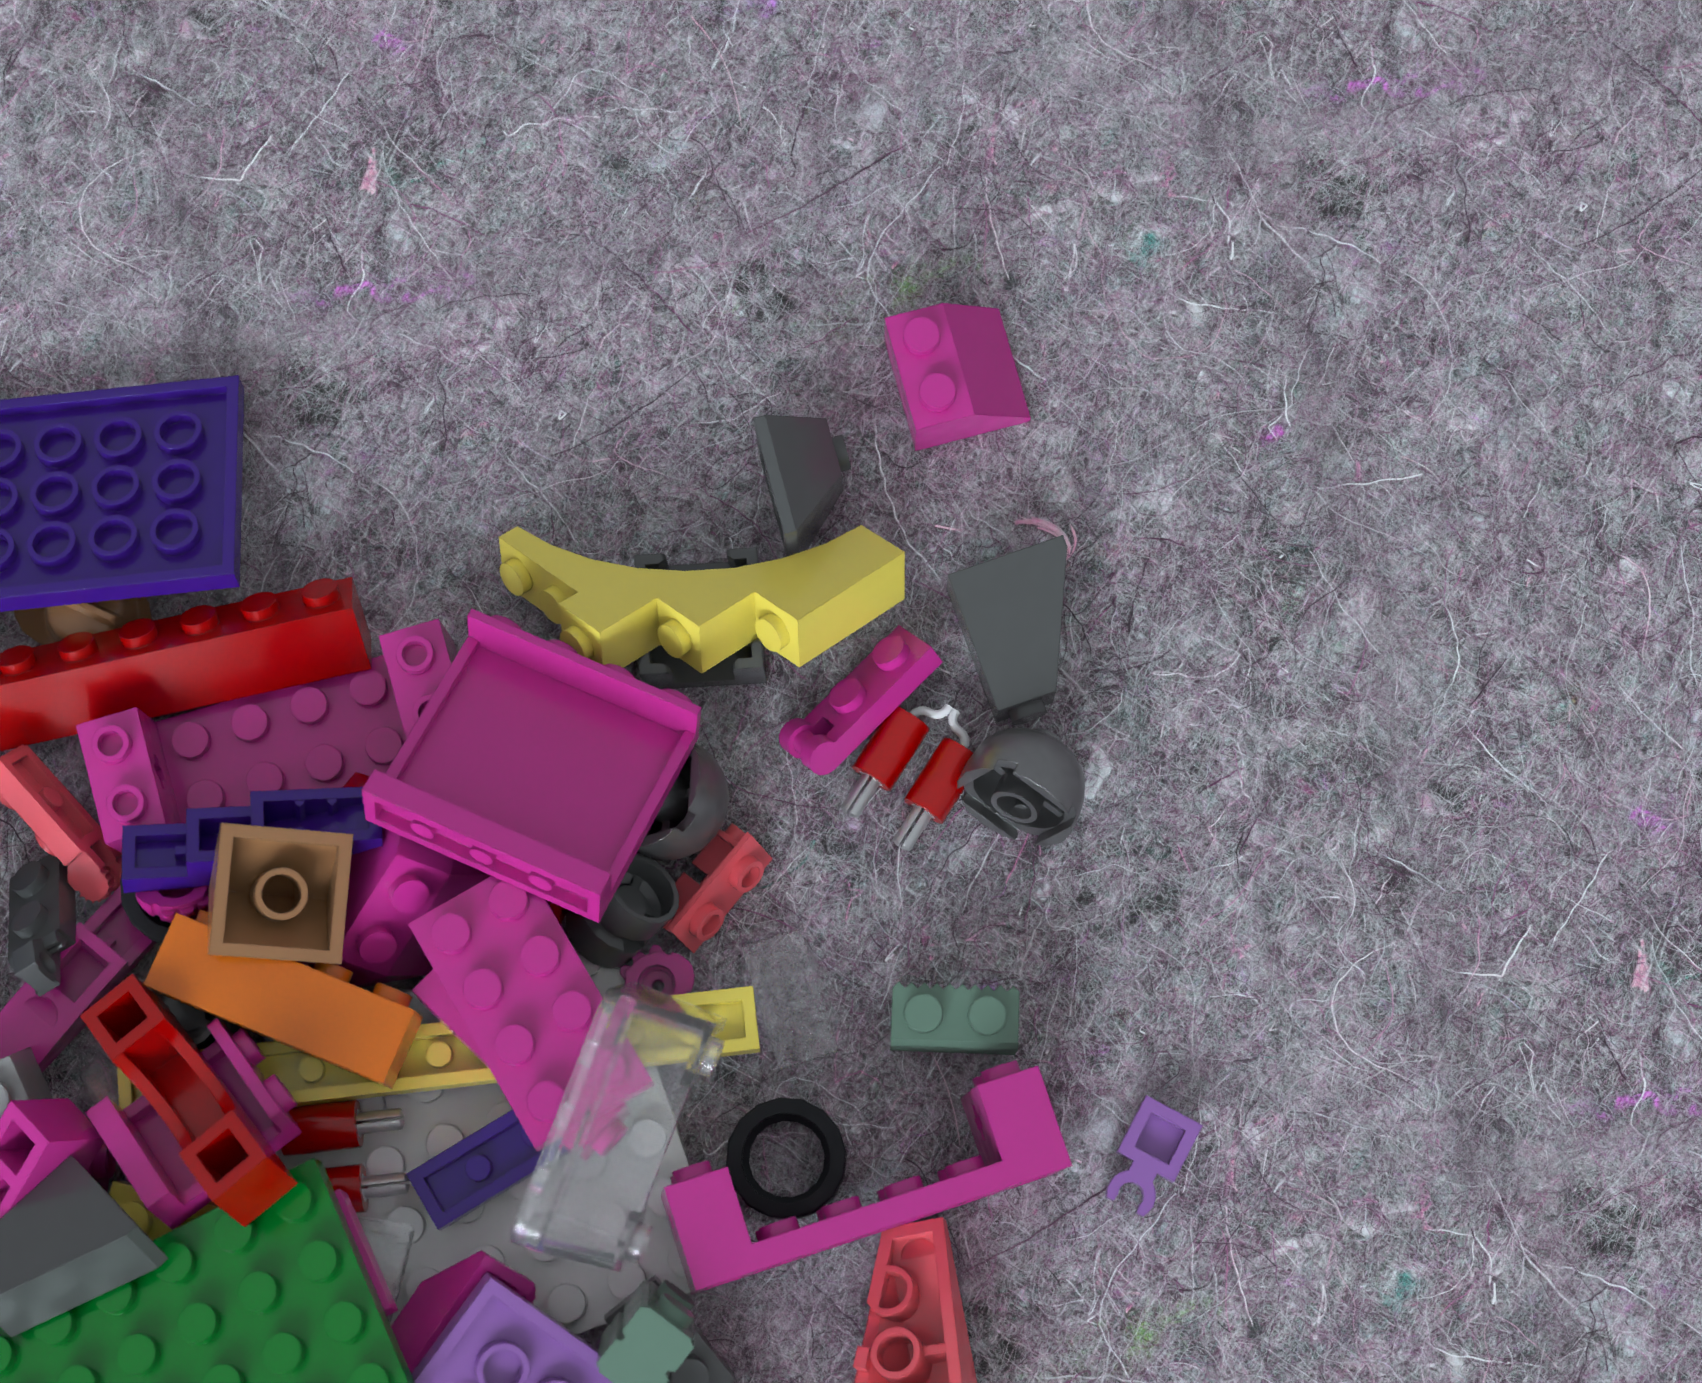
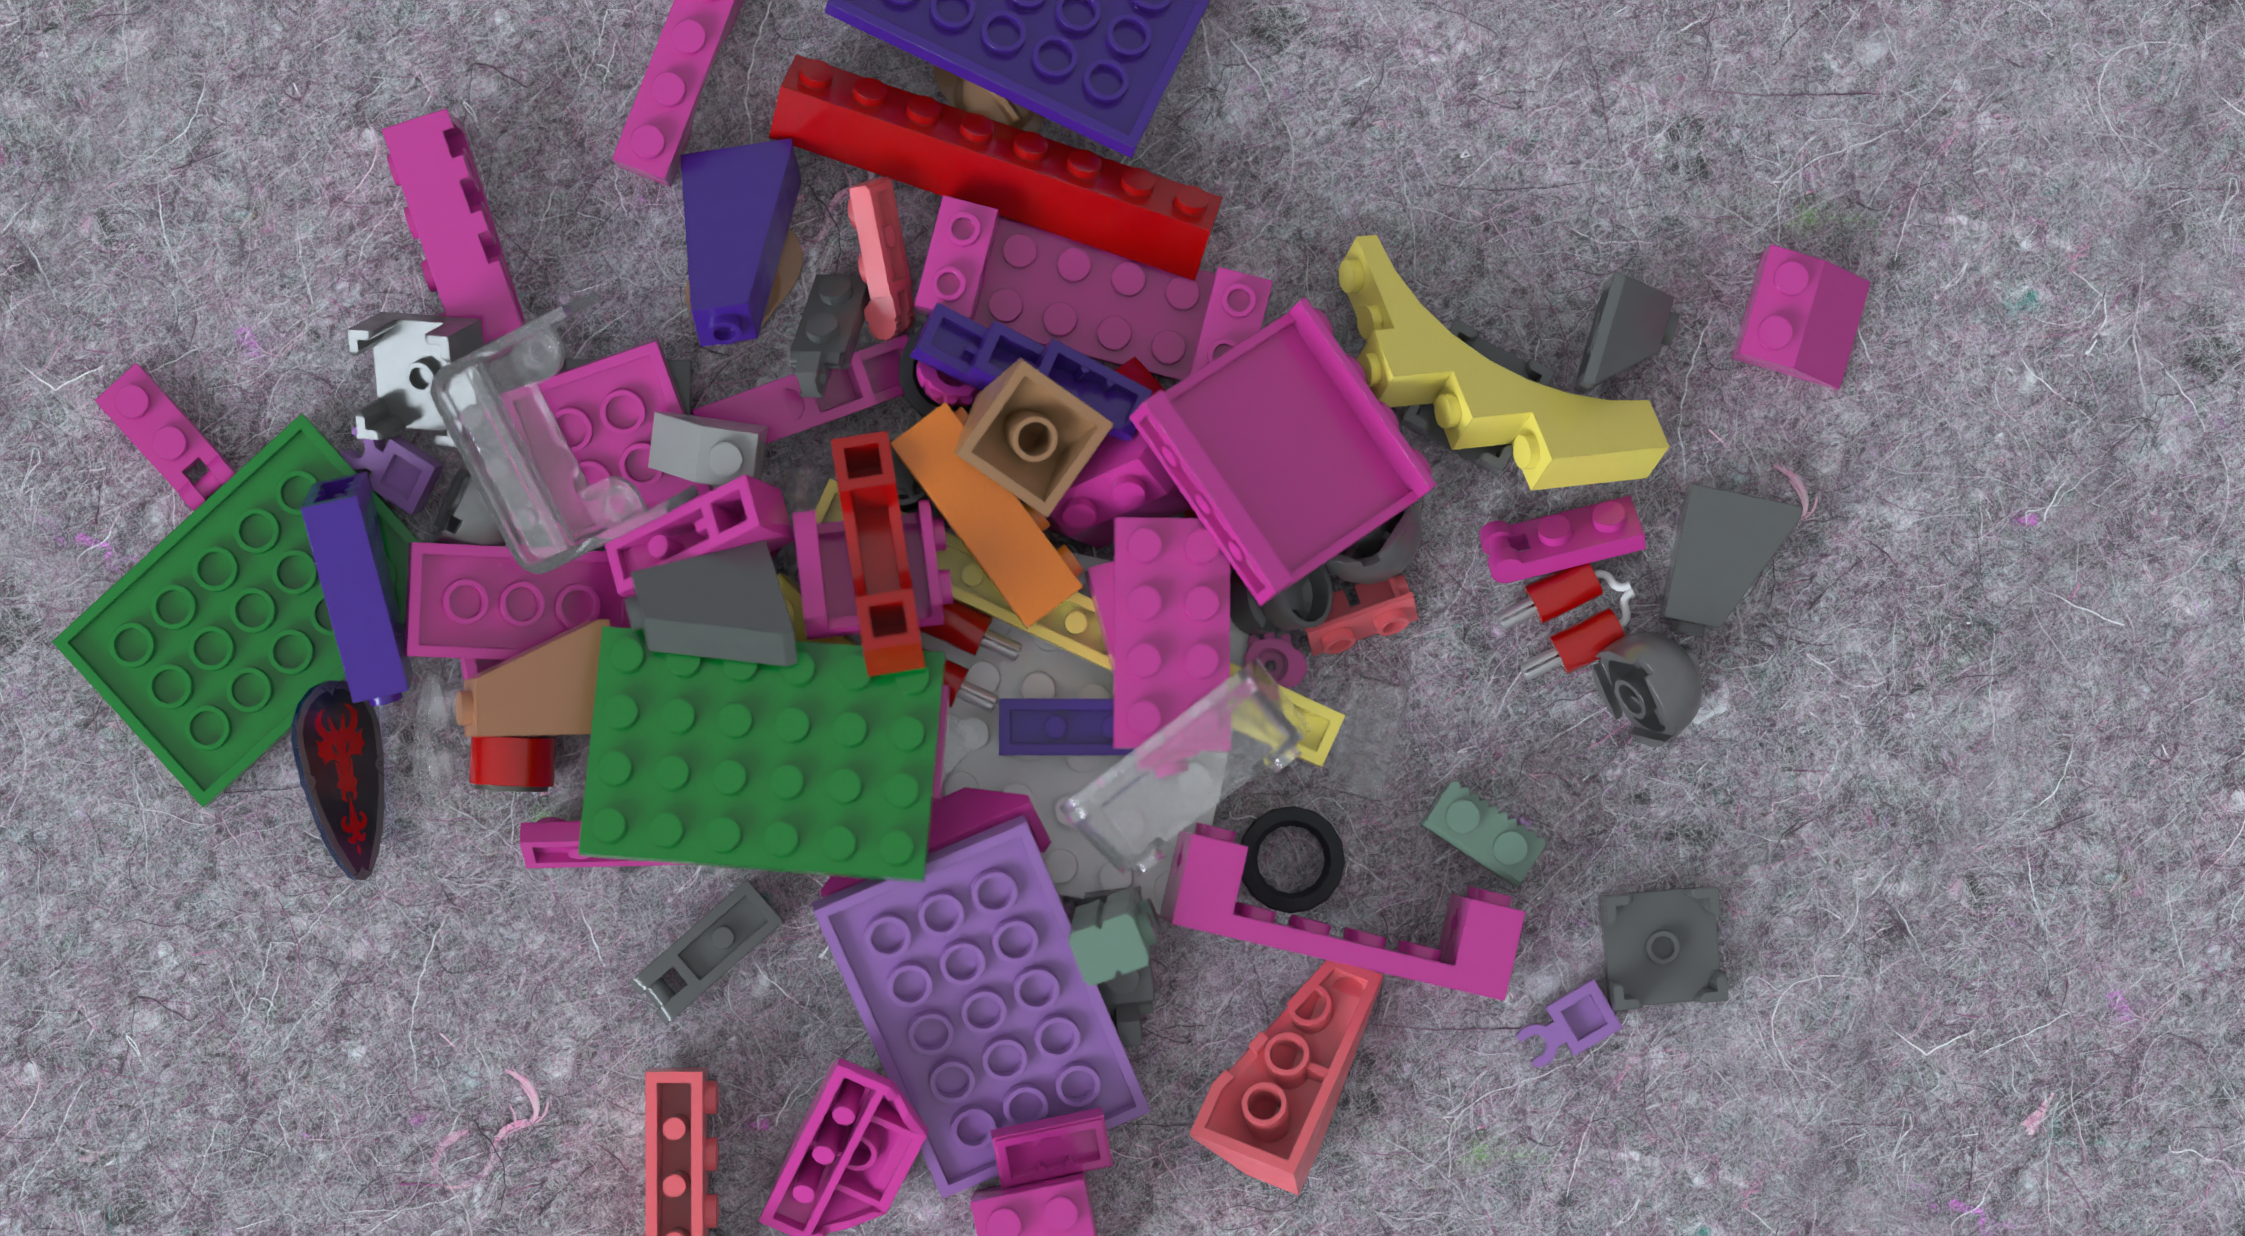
camera: 30 degrees right, 10 degrees up
none -> dark grey panel [1599,886,1729,1011]

